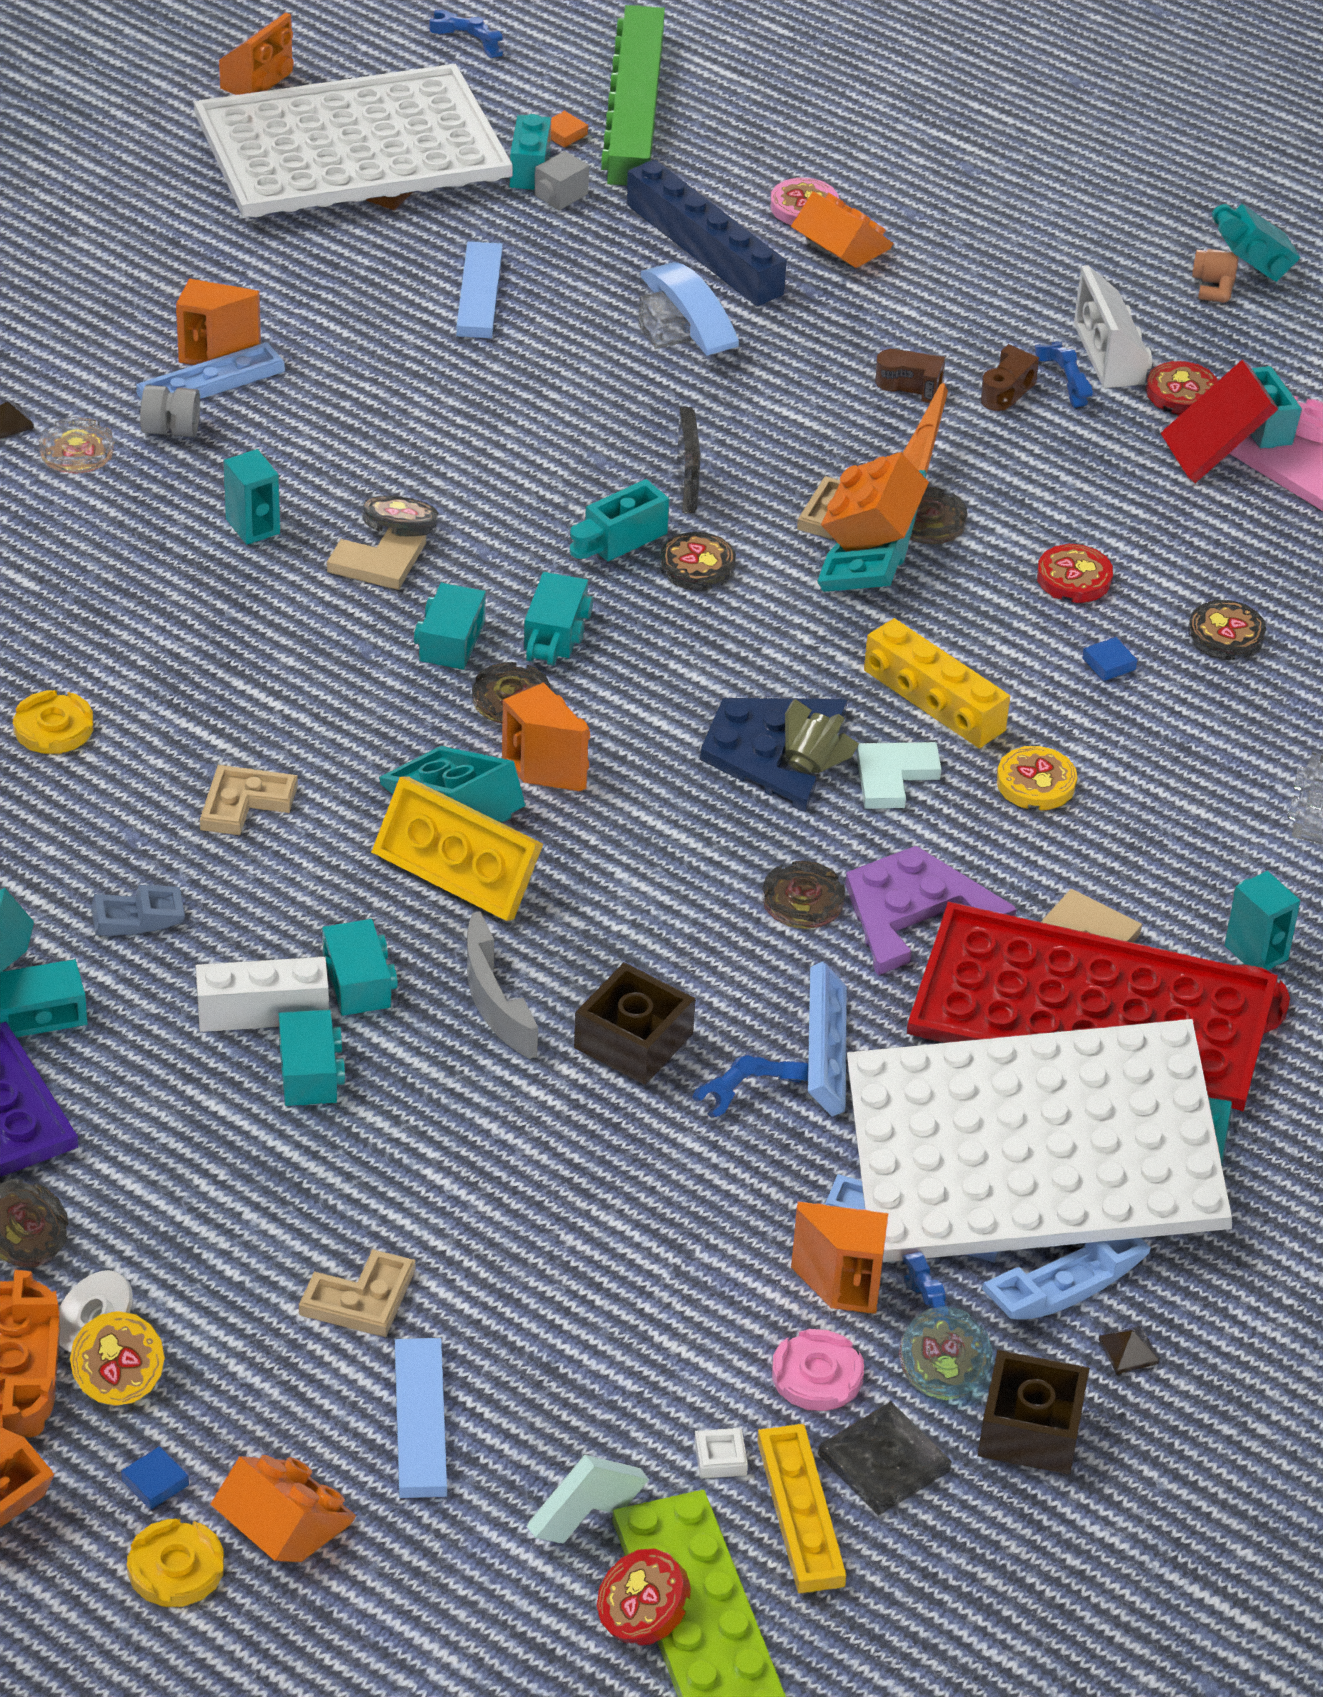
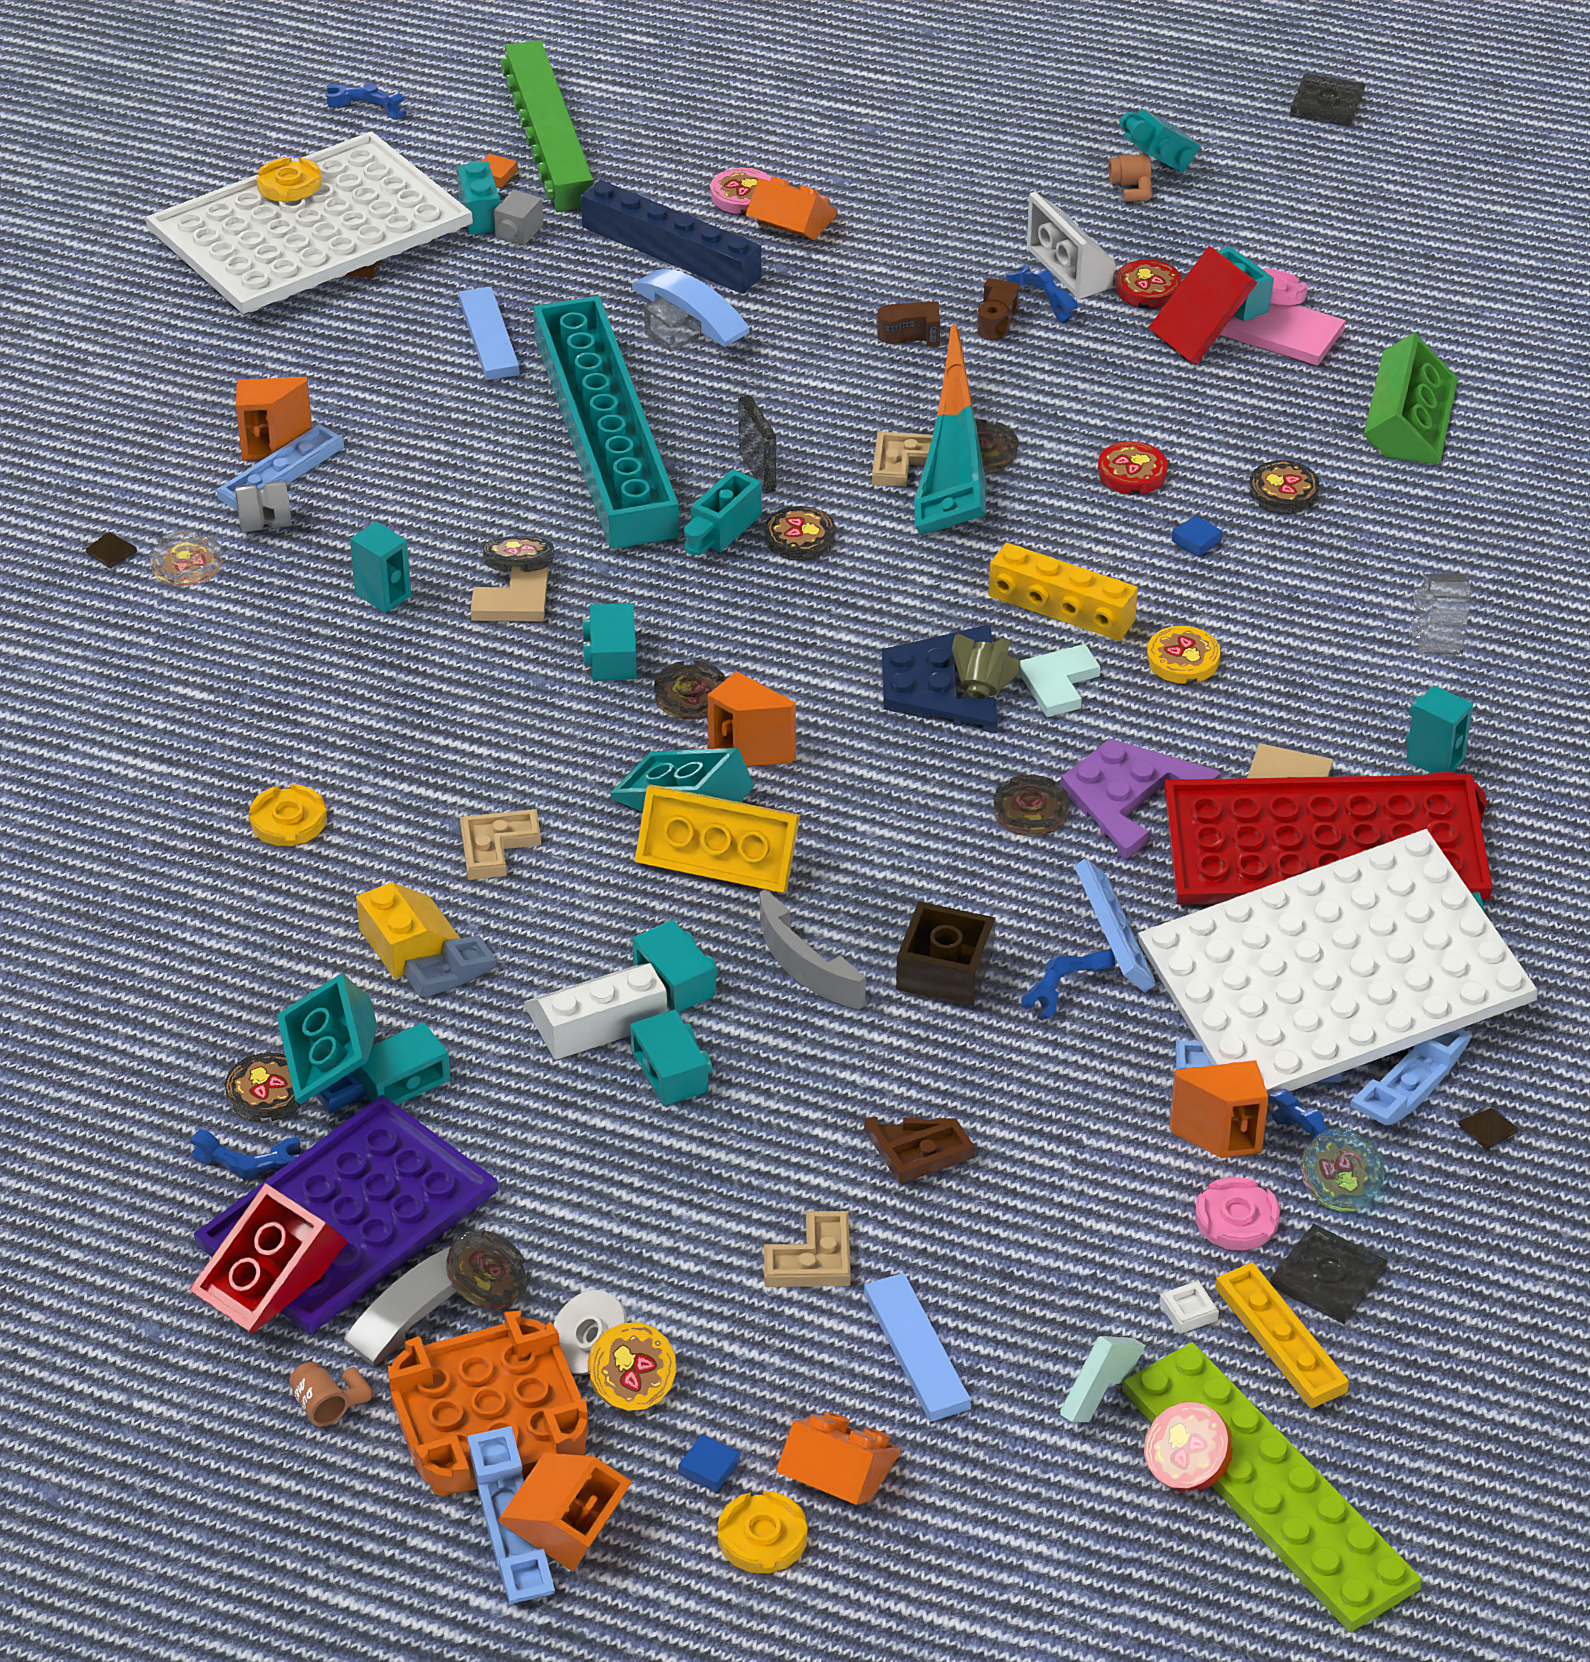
camera: 15 degrees left, 0 degrees up
orange slope [219,13,294,95] -> none
teal brick [524,572,594,666] -> none
orange brick [821,452,929,552] -> none
dark brown brick [977,1349,1090,1475] -> none
none -> yellow tile [256,157,322,202]
none -> yellow slope [356,882,461,979]
none -> teal brick [533,296,679,549]
none -> reddish brown wing [864,1117,975,1184]

